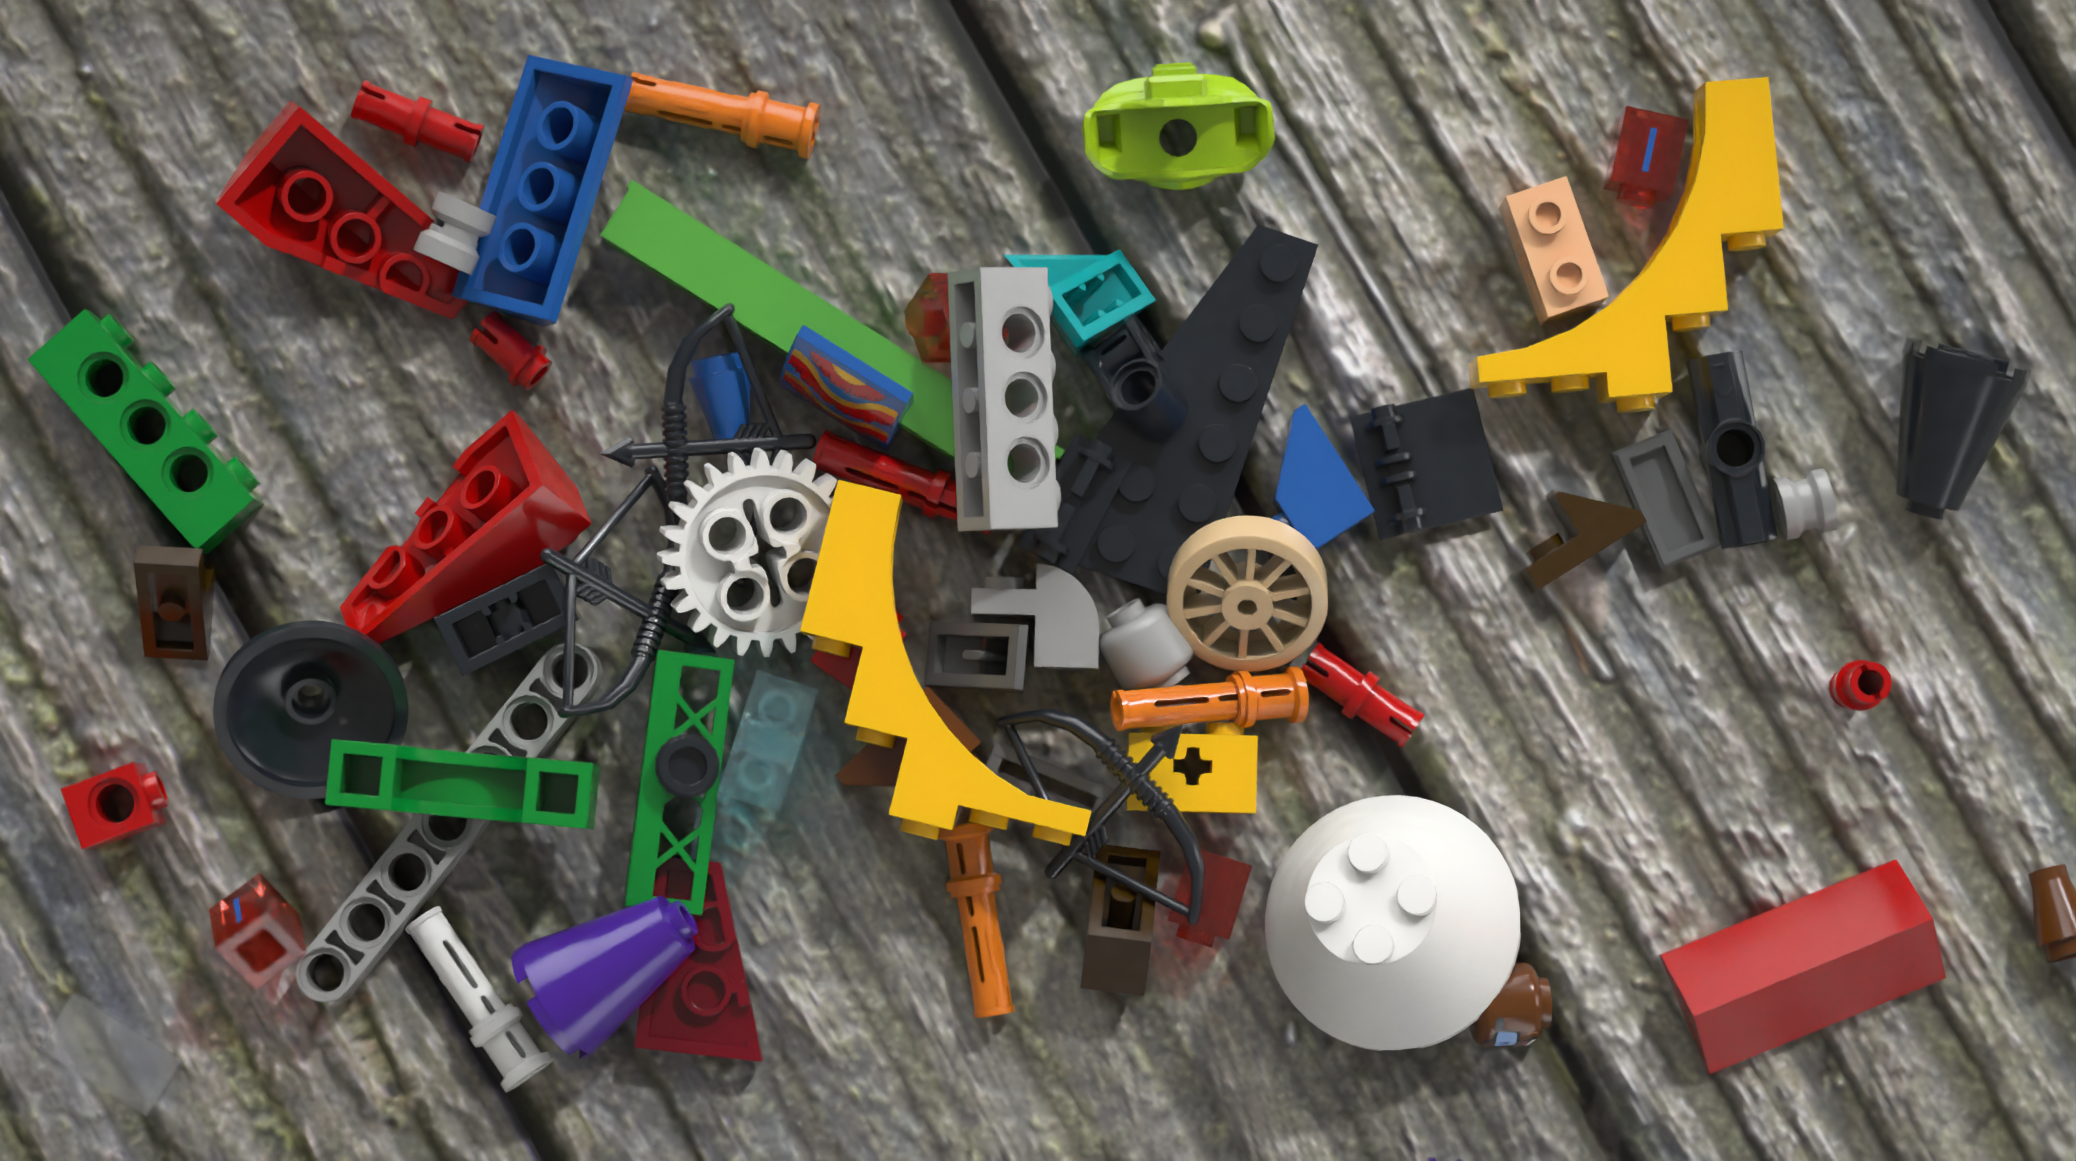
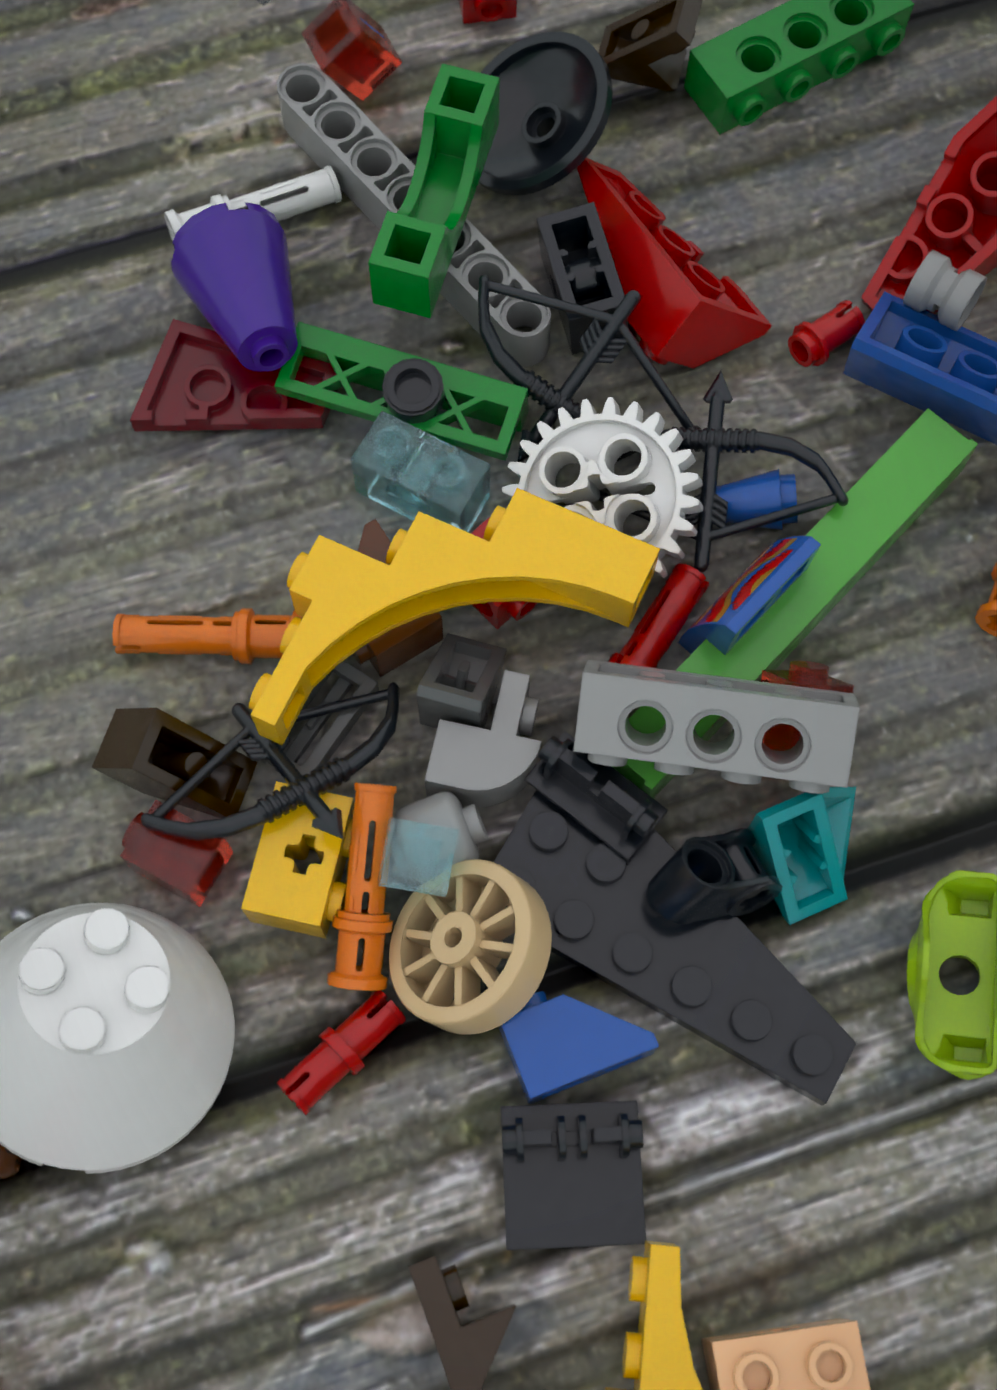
camera: 100 degrees right, 15 degrees down
none -> clear light blue tile [377,817,458,897]

